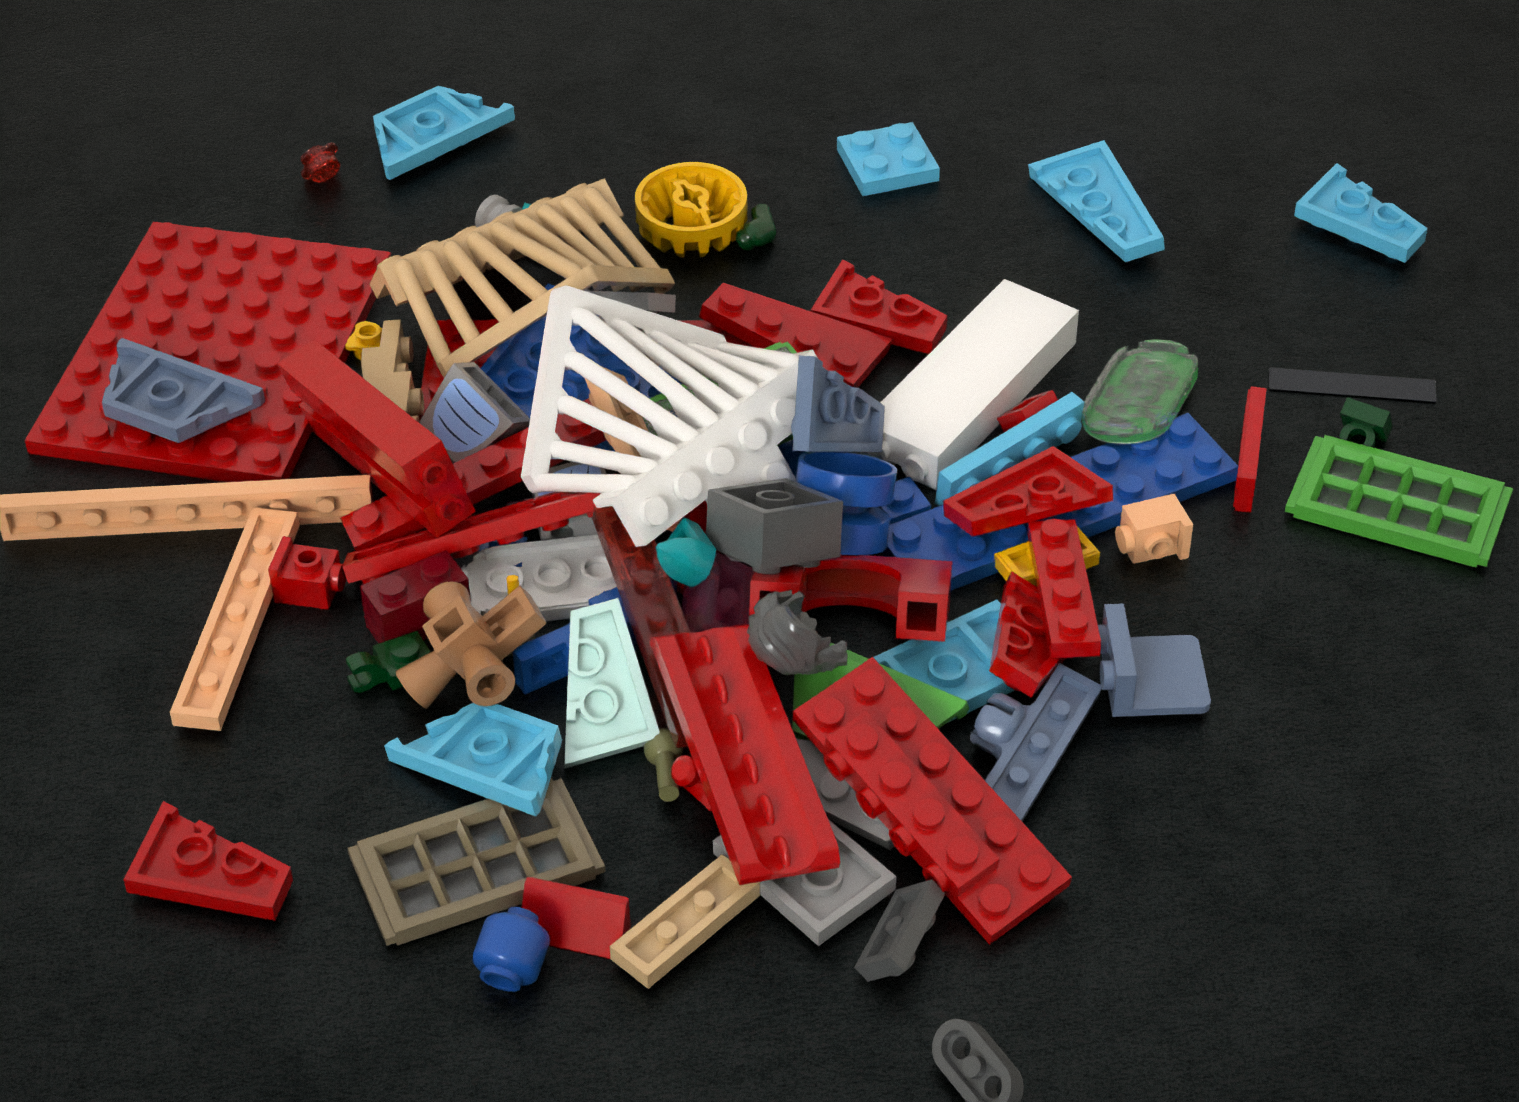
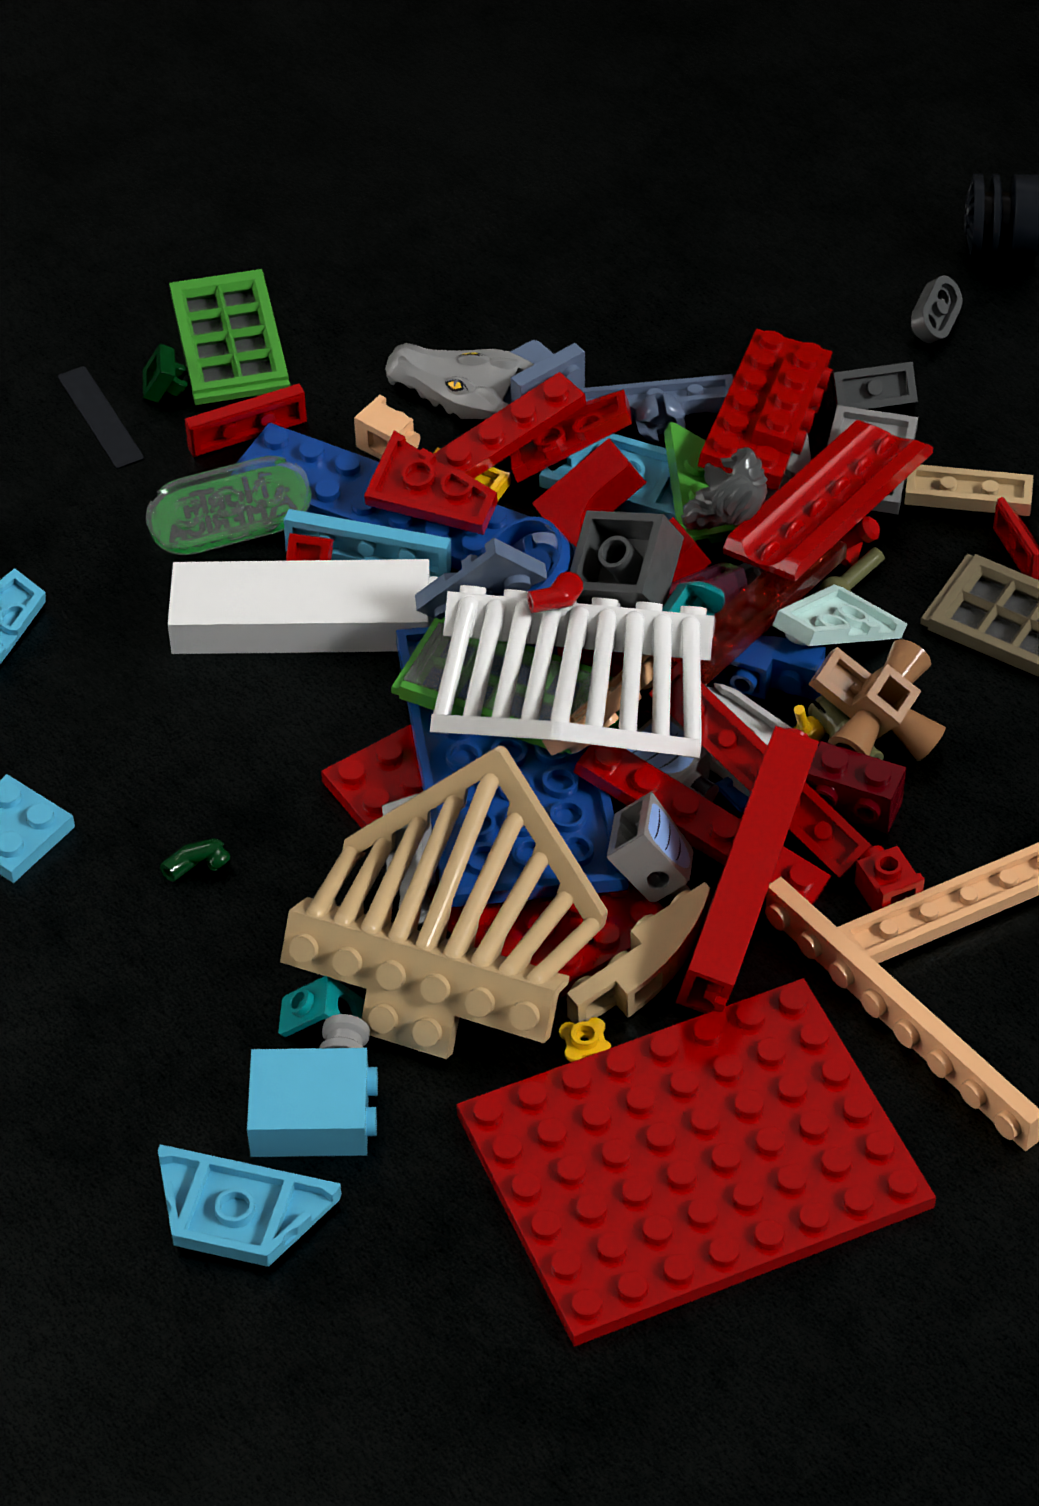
camera: 125 degrees left, 5 degrees up
sand blue wing [102,338,265,443] -> none
clear red plate [300,142,340,183] -> none
dark green plate [345,631,430,693] -> none
medium azure wing [384,703,562,817] -> none
yellow gear [635,162,747,258] -> none
red wing [699,283,893,388] -> none
red wing [811,260,947,354] -> none
none -> medium azure brick [247,1048,378,1157]
none -> light grey animal [385,343,534,420]
none -> red arm [527,572,583,613]

